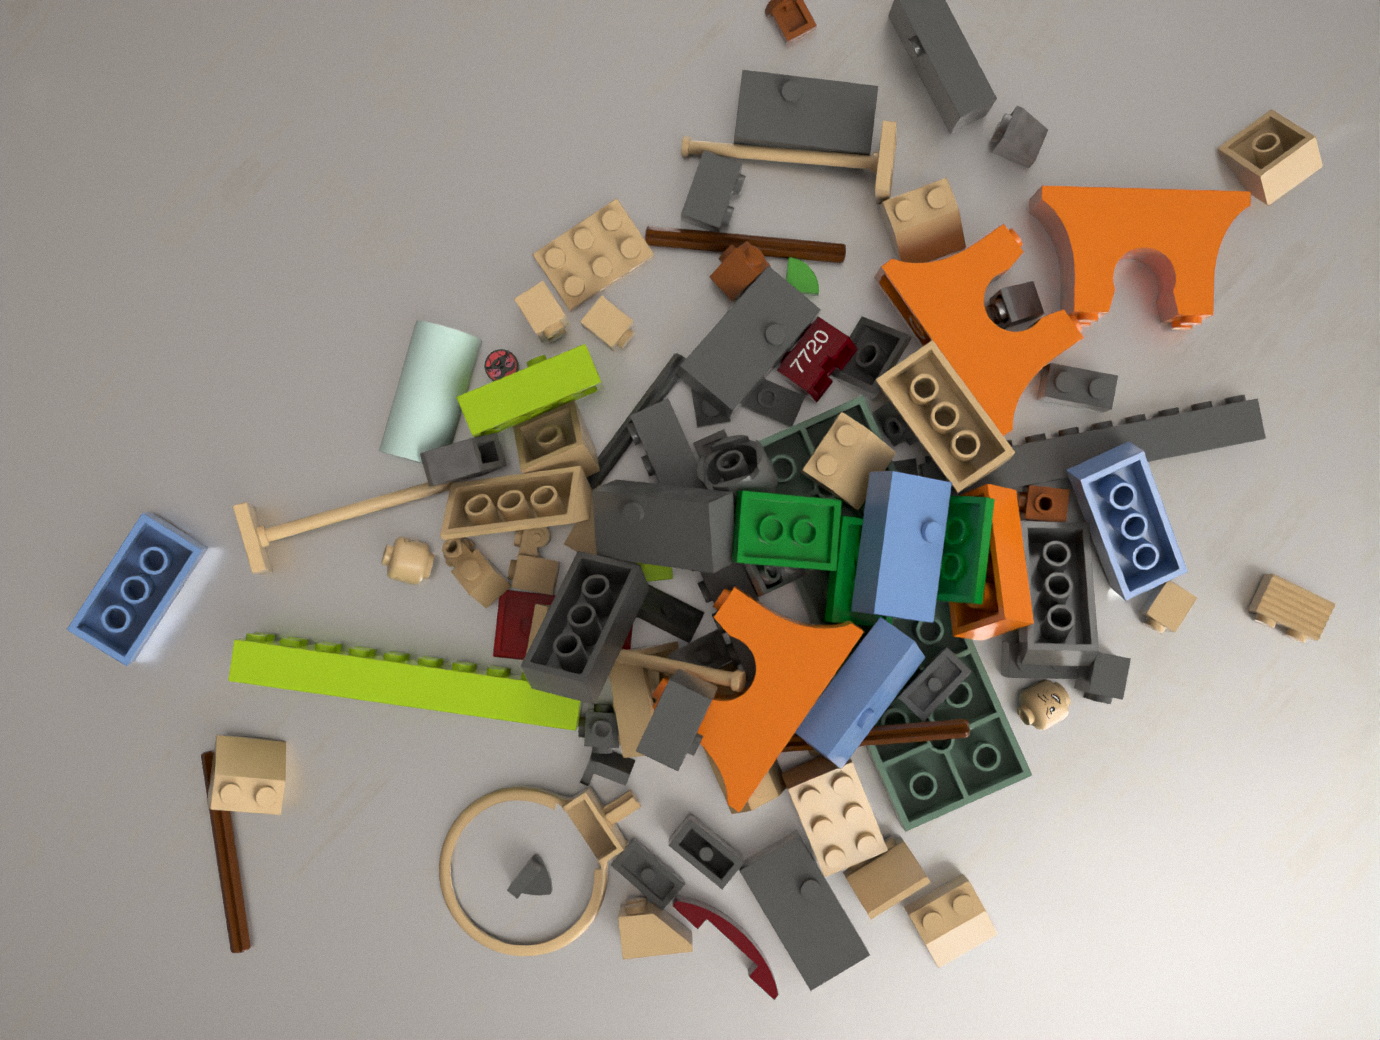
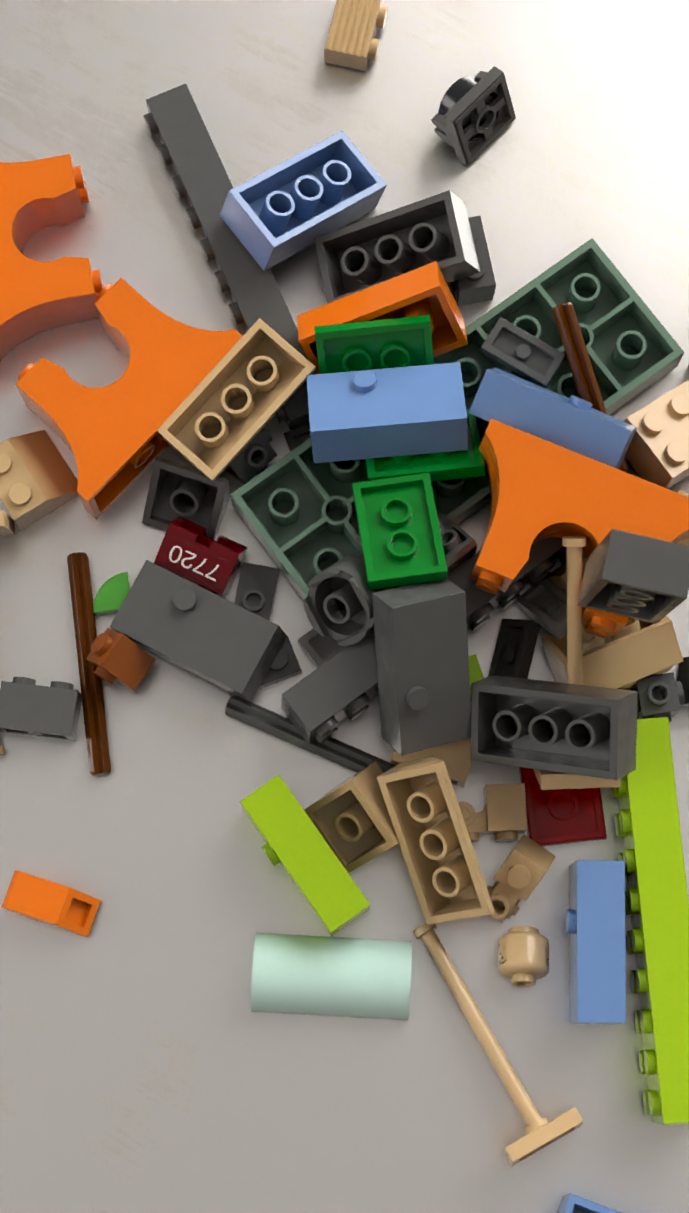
camera: 100 degrees left, 10 degrees down
flat silver slope [420,433,507,487] -> none
tile [484,349,519,381] -> none
tan brick [514,281,570,343] -> none
tan plate [532,198,654,312] -> none
tan brick [580,295,635,351] -> none
tan slope [800,412,896,511] -> none
flat silver slope [987,281,1044,330] -> none
dark orange brick [1017,485,1070,522] -> none
tan head [1017,679,1071,730] -> none
dark grey brick [1037,363,1118,413] -> none
dark grey brick [1074,652,1131,704] -> none
tan brick [1138,581,1197,634] -> none
none -> orange slope [1,870,101,937]
none -> dark grey piece [431,66,516,166]
none -> medium blue brick [566,860,626,1024]

